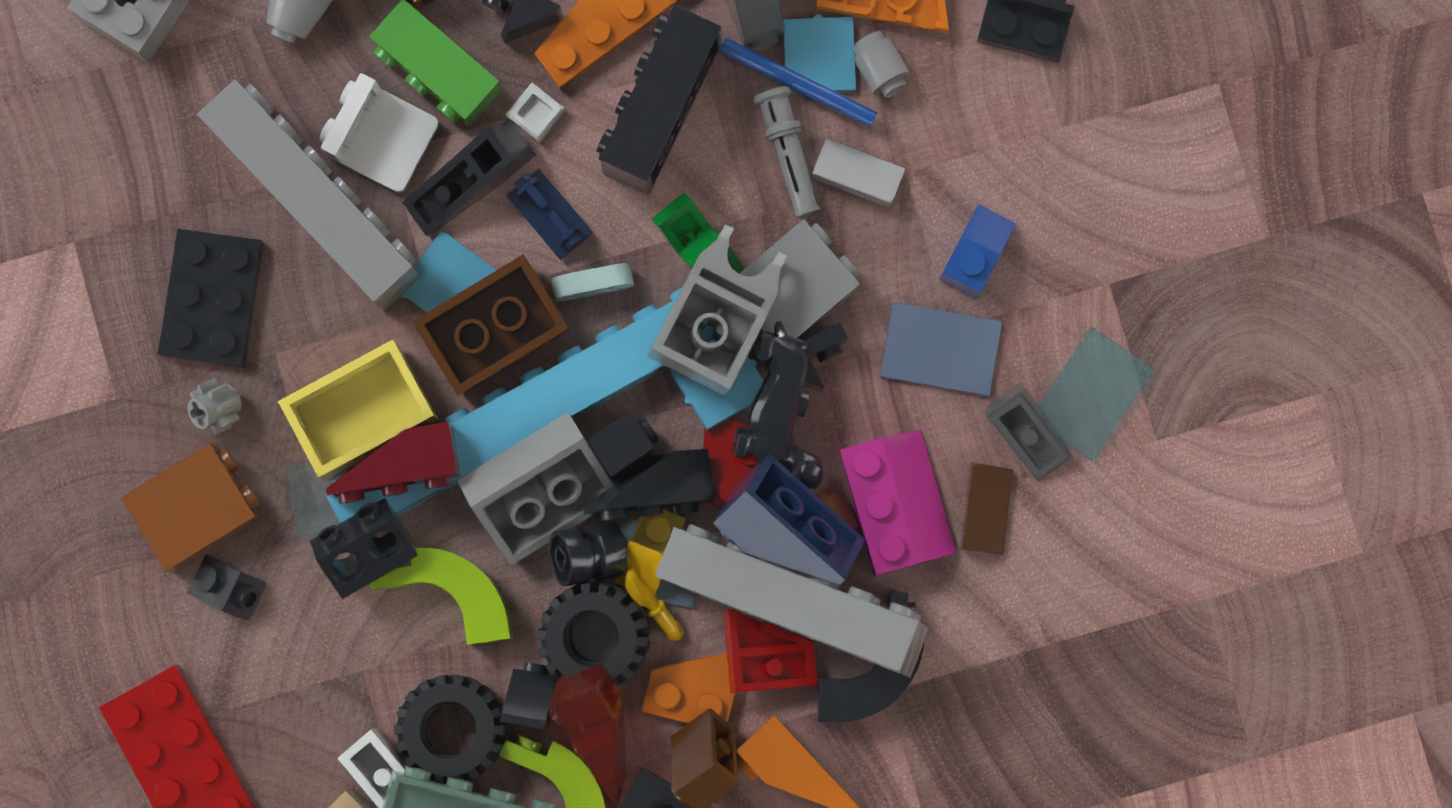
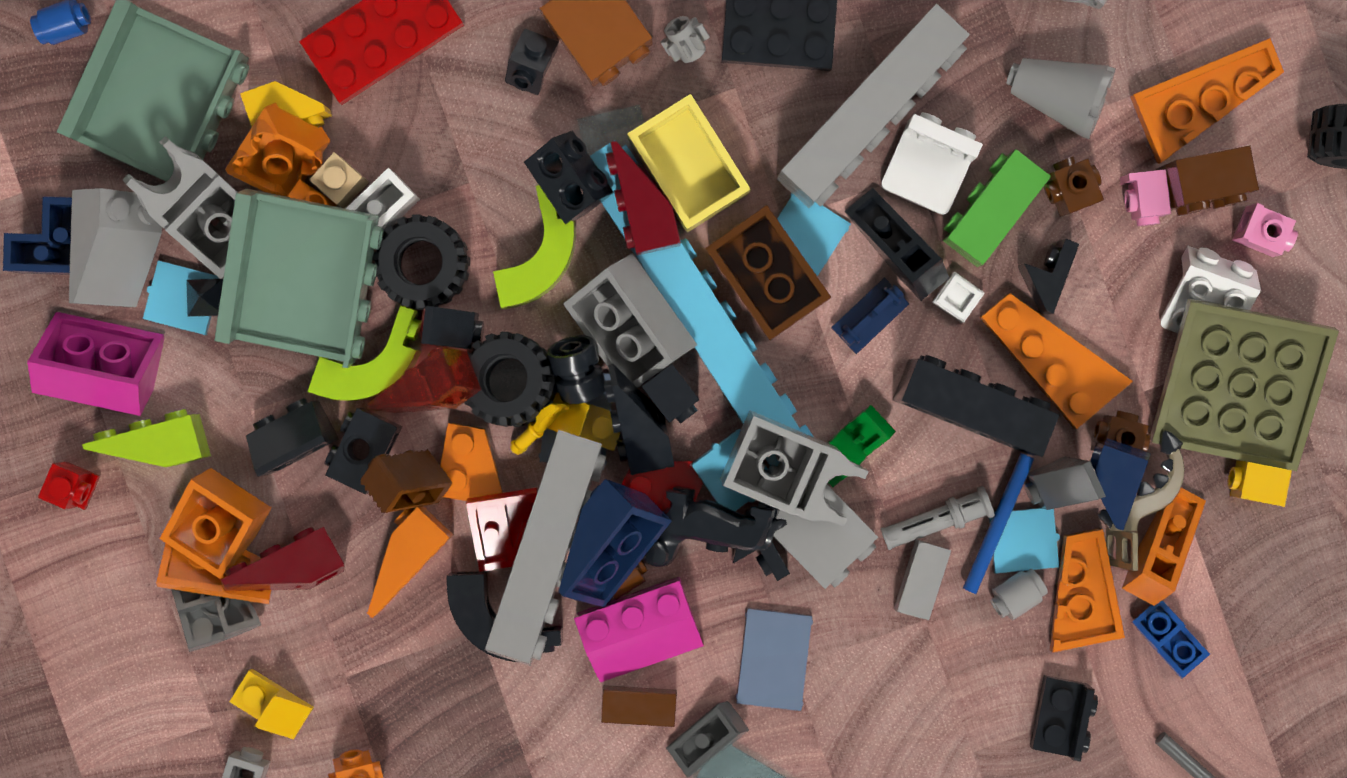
camera: 80 degrees right, 5 degrees up
light aqua beam [551,263,634,301] -> none
blue slope [939,204,1016,299] -> none

